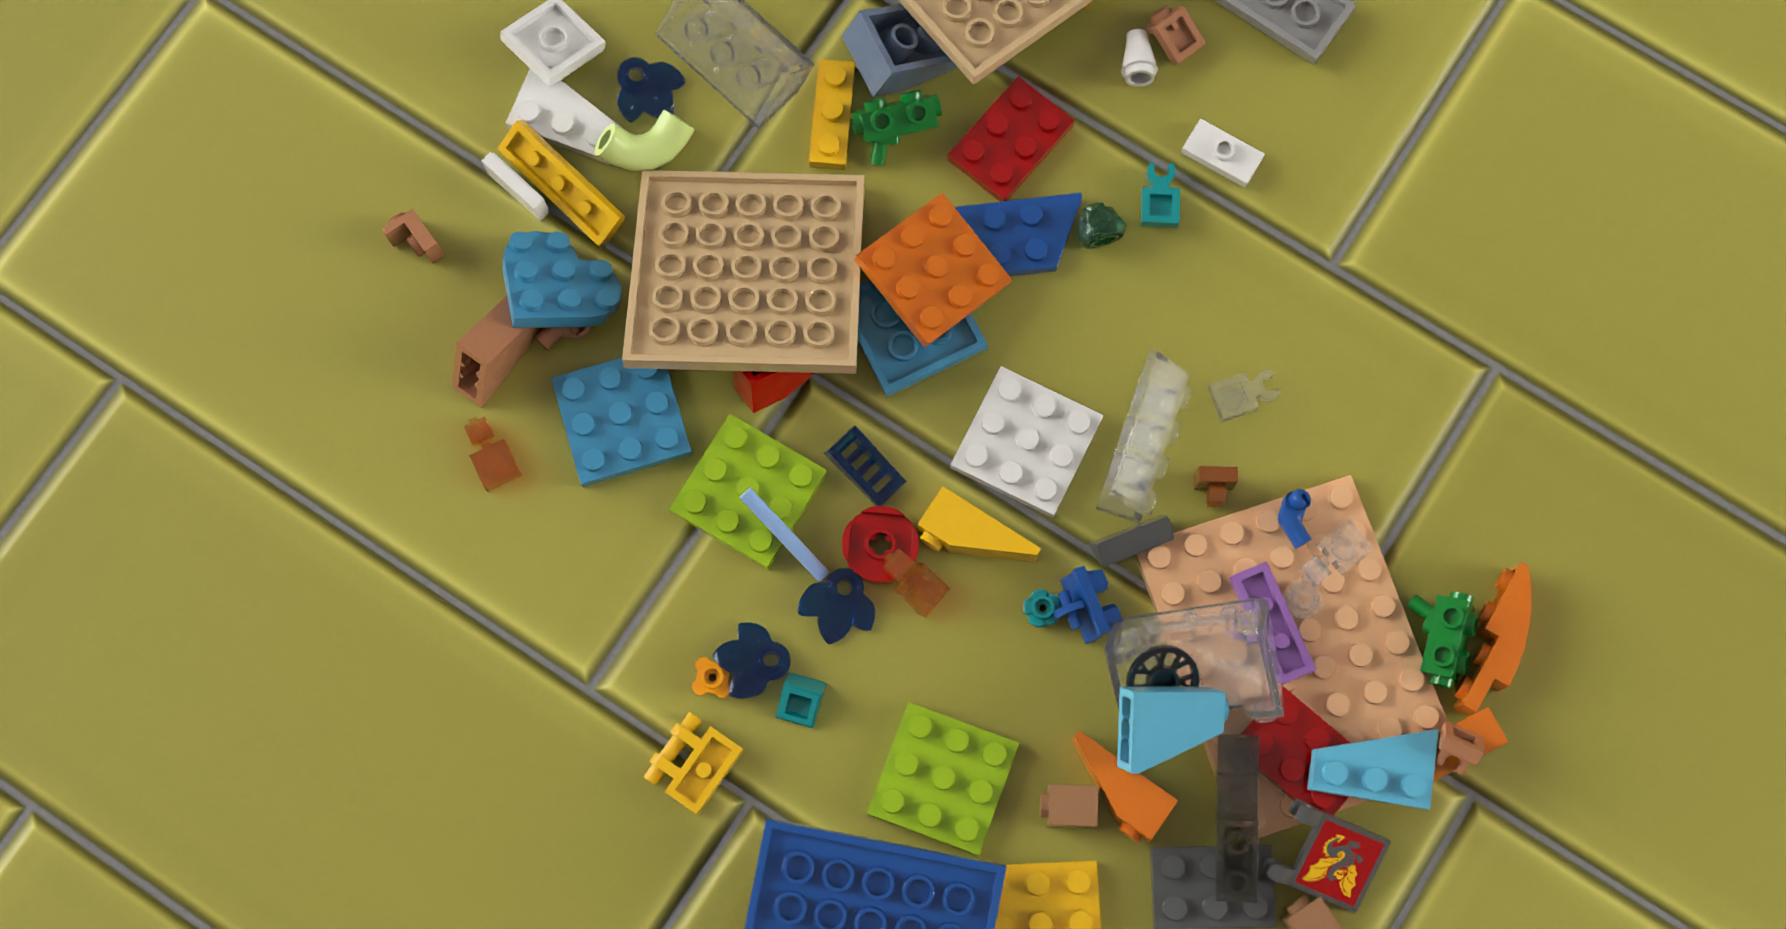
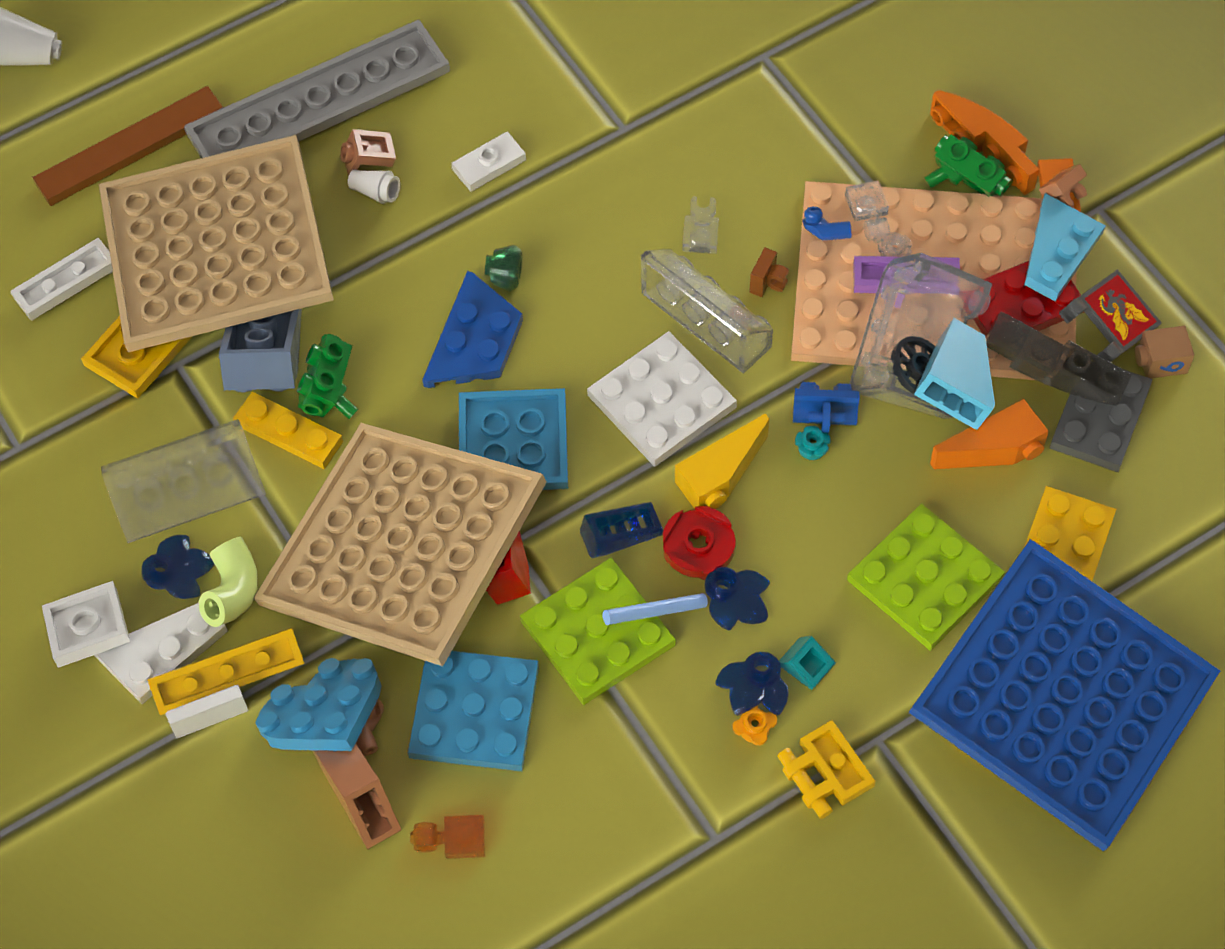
camera: 65 degrees left, 15 degrees down
nougat bracket [382,209,445,263] -> none
orange plate [854,192,1013,348] -> none
clear orange plate [882,549,951,618] -> none
red plate [947,76,1075,202] -> none
medium nougat brick [1040,784,1098,829] -> none
dark grey slope [1089,515,1174,567] -> none
teal plate [1140,162,1180,228] -> none

